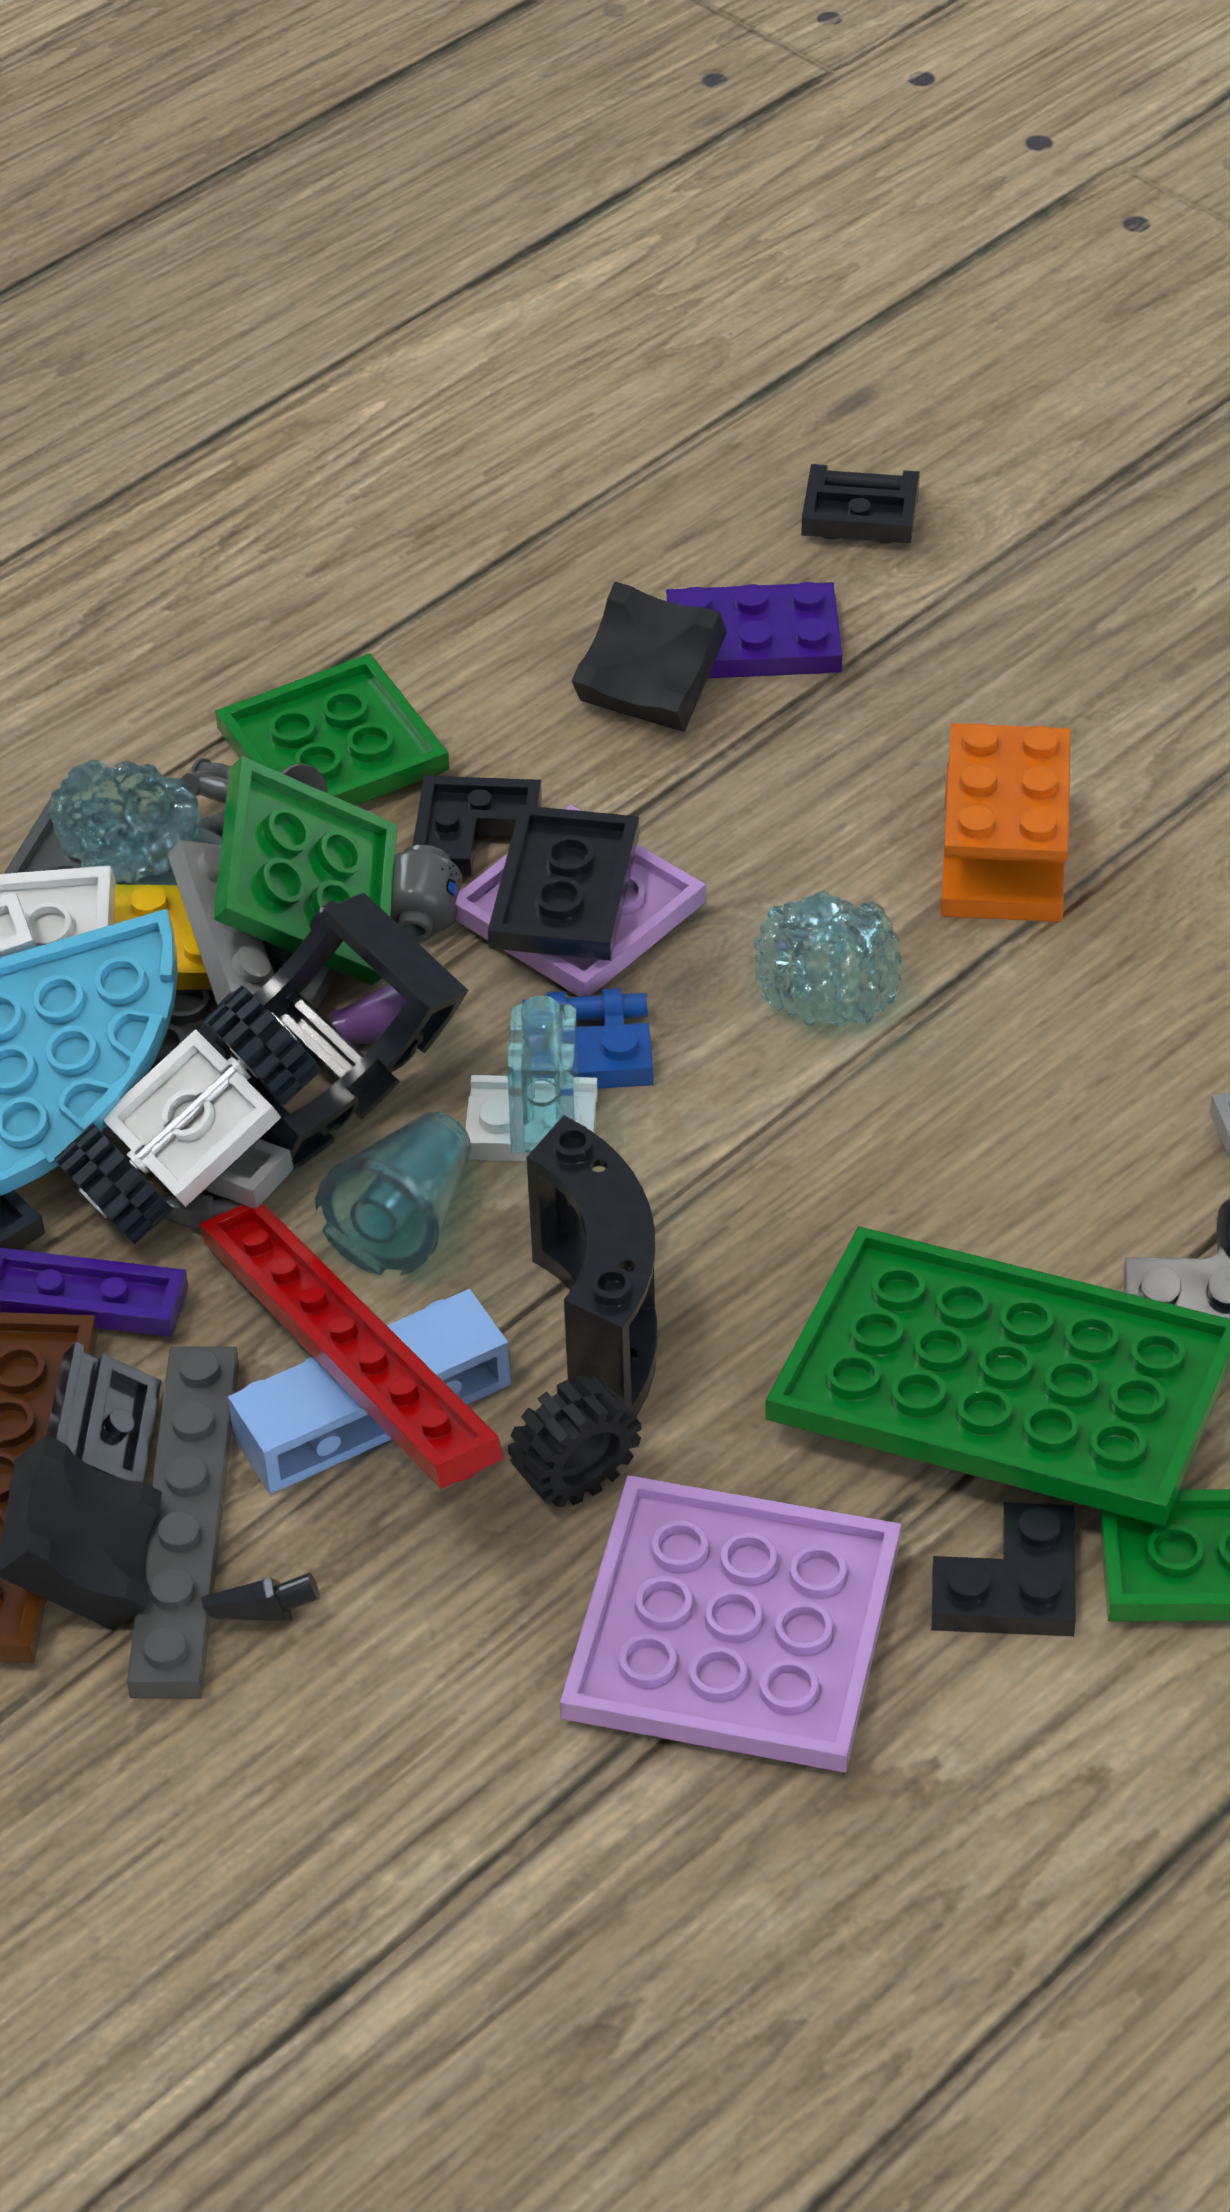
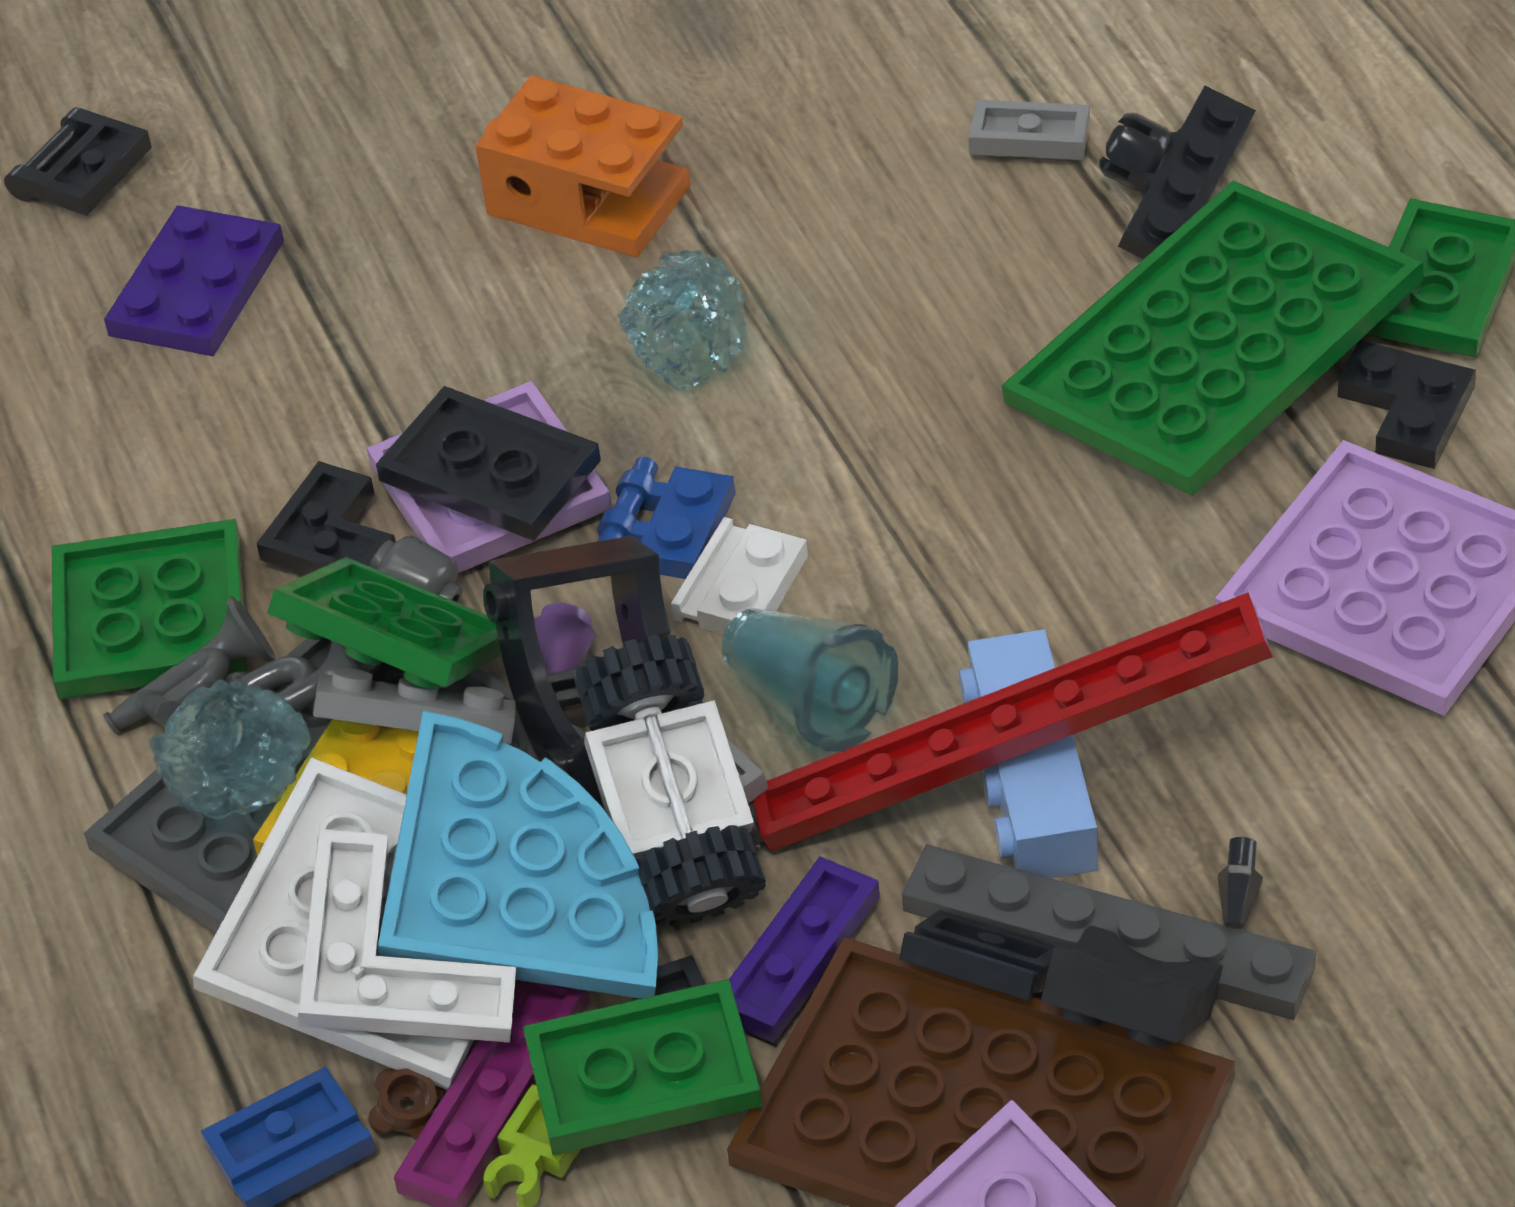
camera: 65 degrees left, 0 degrees up
clear light blue torso [508,996,580,1153] -> none
black tyre [508,1375,642,1507] -> none
black window [526,1115,658,1416] -> none
black brick [571,582,727,732] -> none

